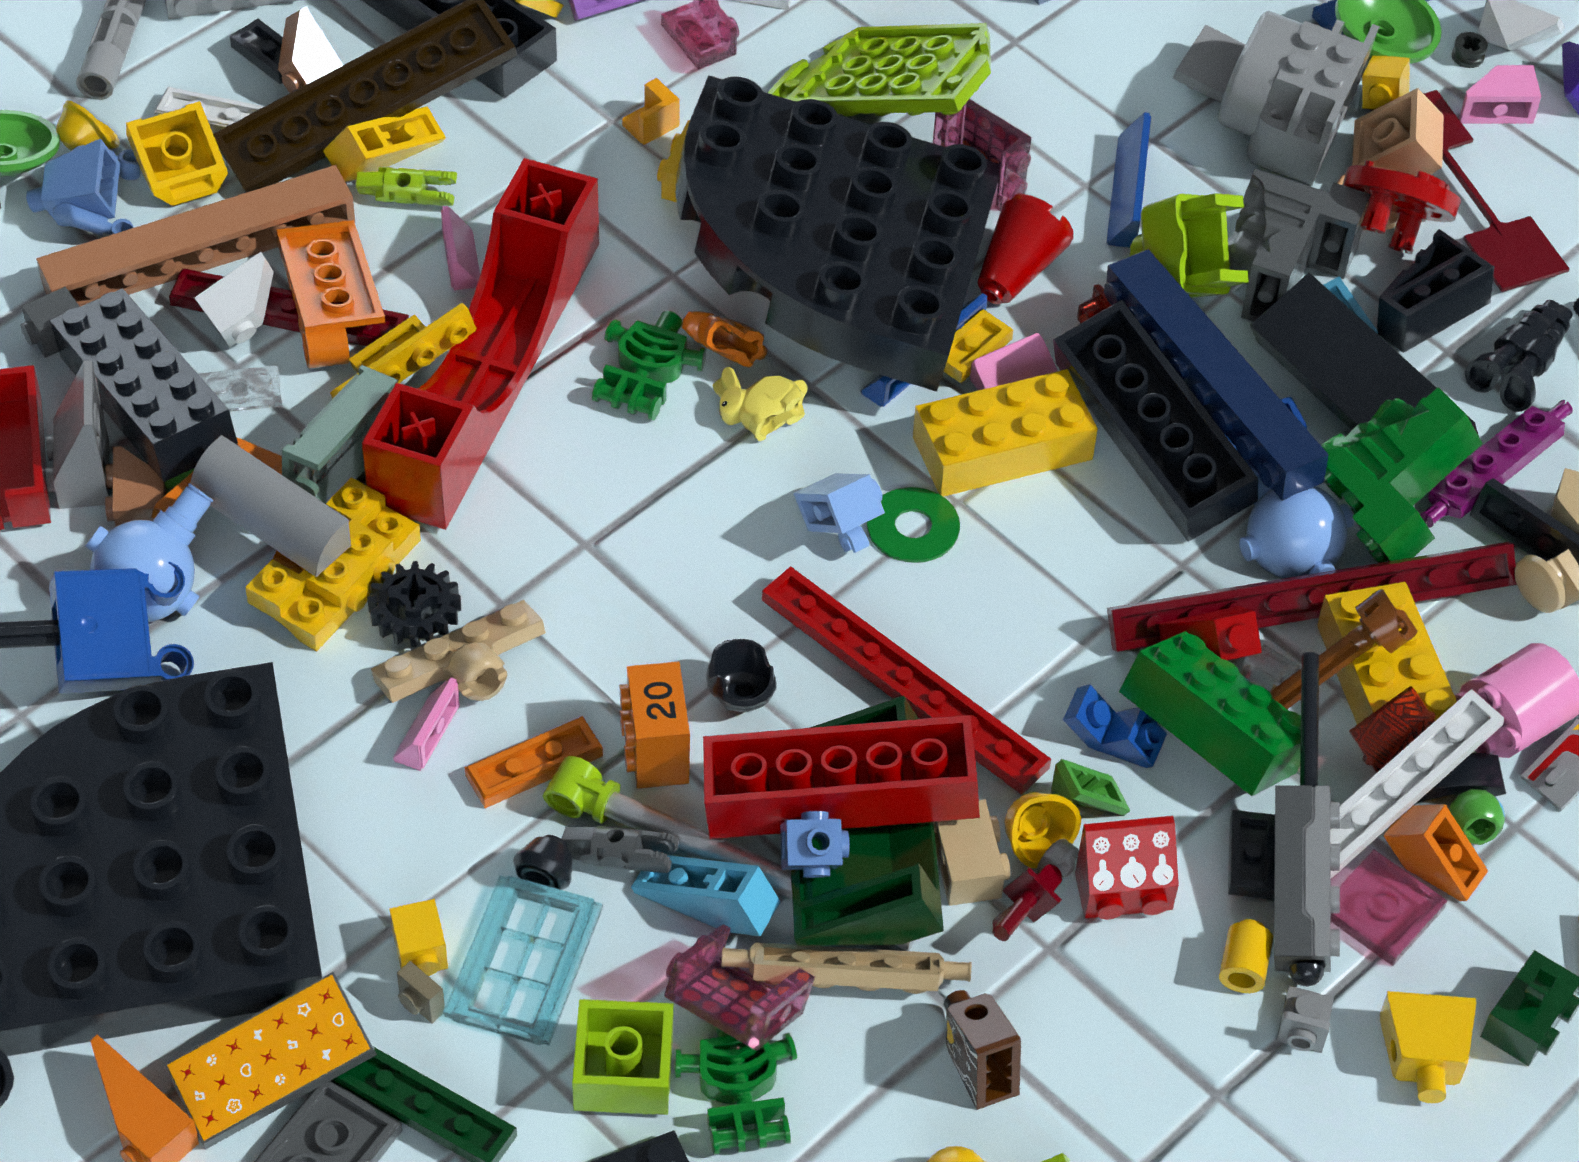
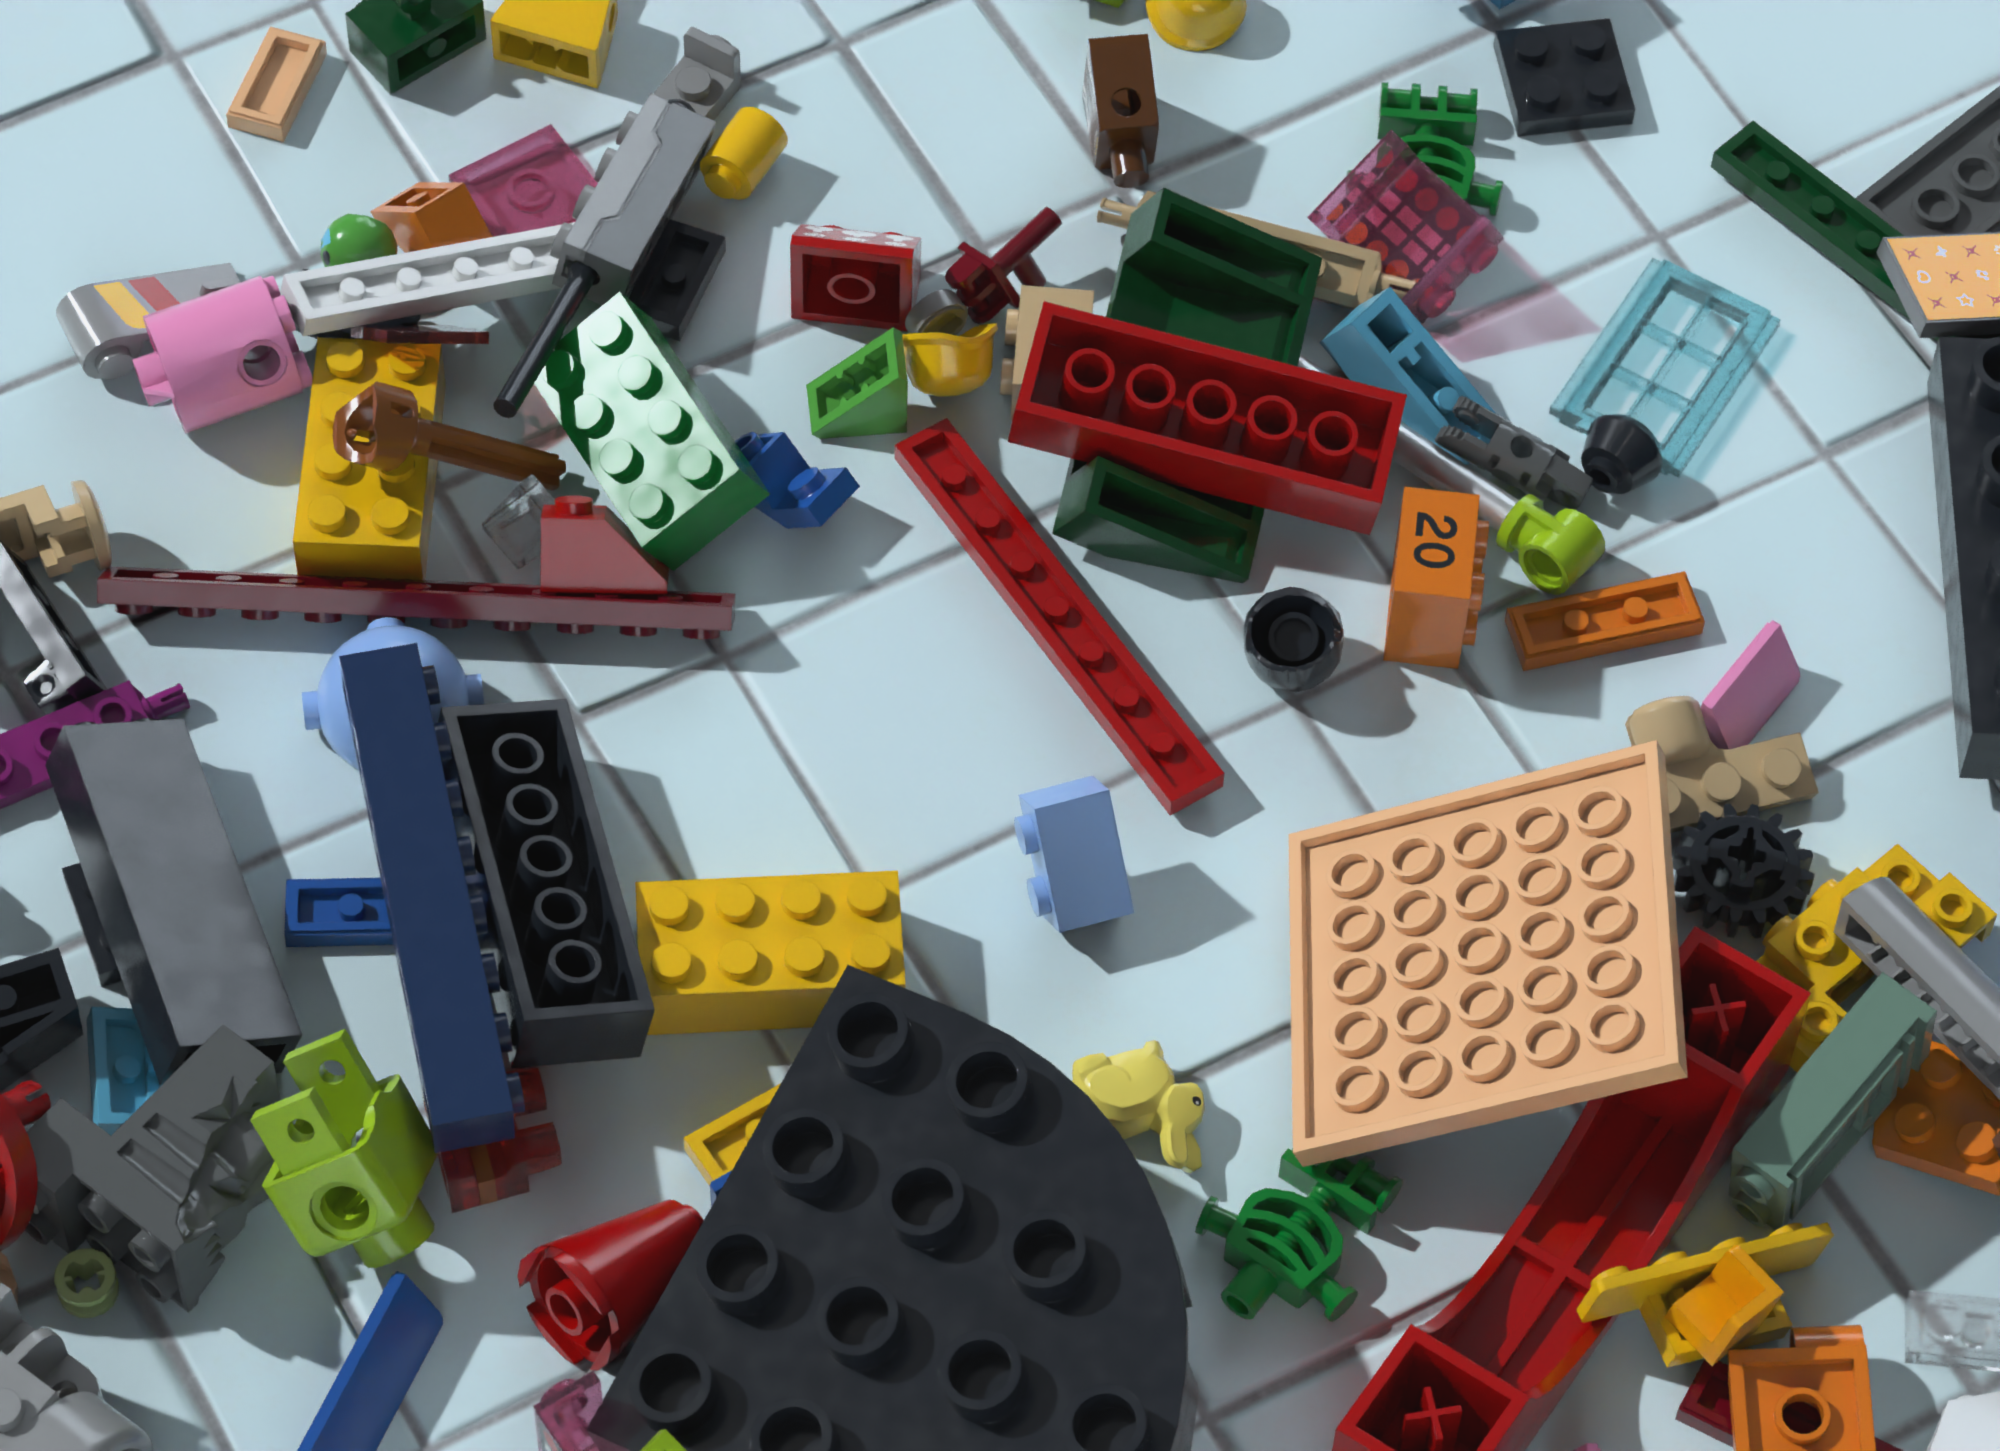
camera: 165 degrees left, 5 degrees up
yellow brick [389,899,448,976] -> none
dark tan plate [397,961,445,1023] -> none
lime brick [572,999,674,1115] -> none
orange animal [682,311,768,368] -> none
medium blue brick [780,811,850,878] -> none
green gear [867,487,960,563] -> none
bright pink slope [970,333,1058,390] -> none
green brick [1321,387,1483,563] -> none
none -> light nougat plate [1289,740,1688,1167]
none -> light orange panel [1664,1245,1784,1366]

